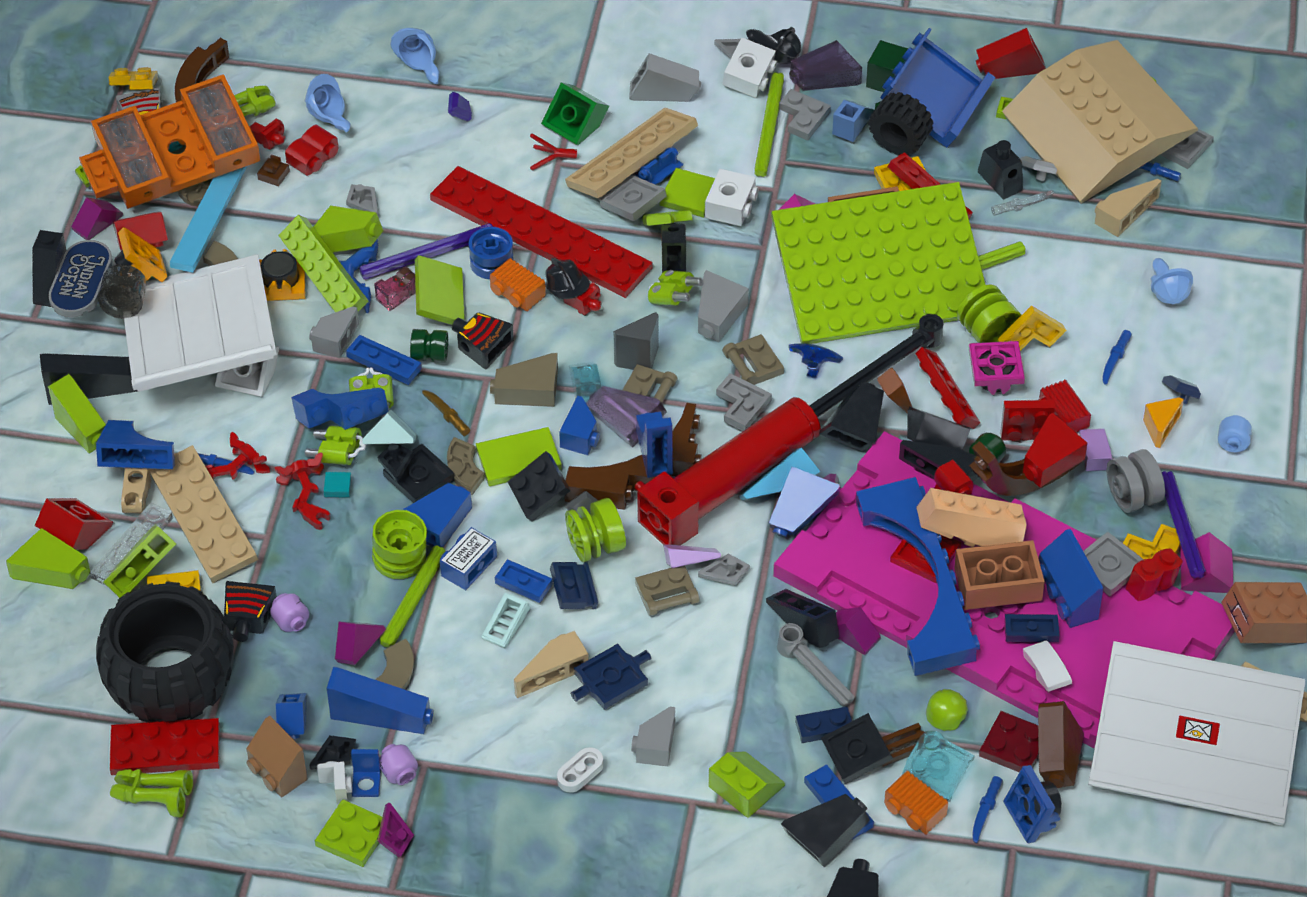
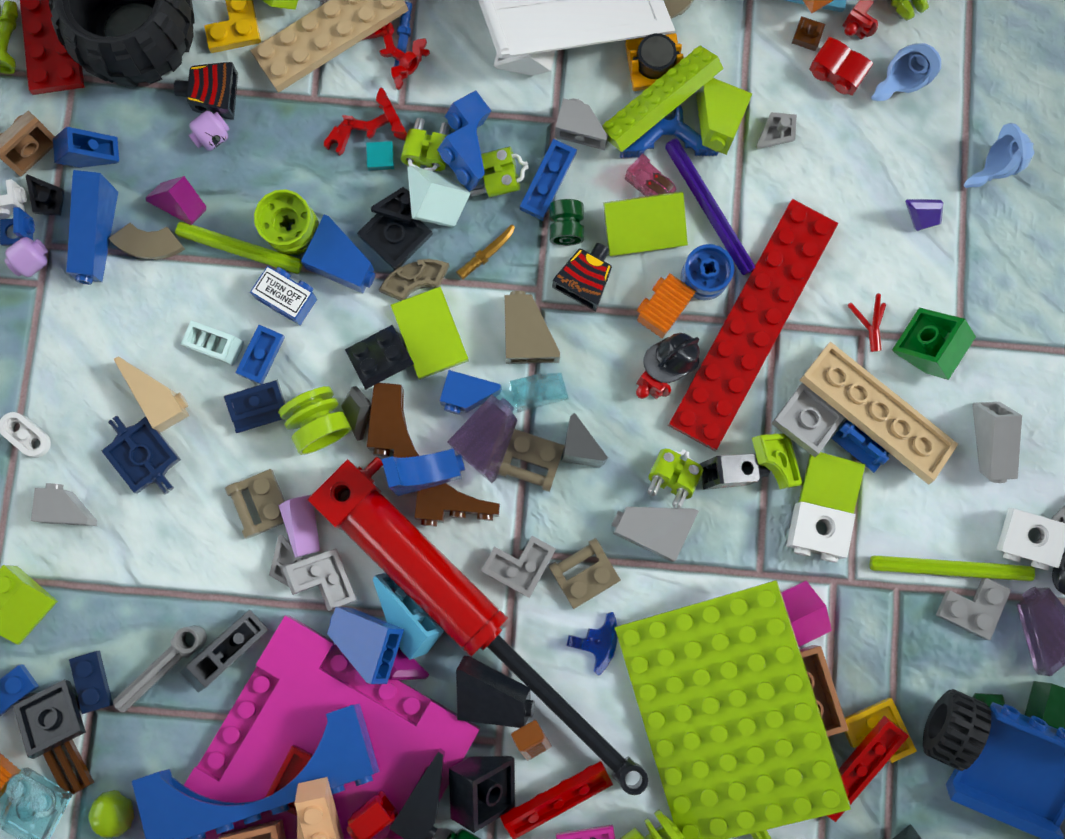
camera: 80 degrees right, 30 degrees up
medium blue slope [832,100,874,142] -> none
magenta slope [836,607,881,655] -> none
none -> light grey plate [283,549,356,611]

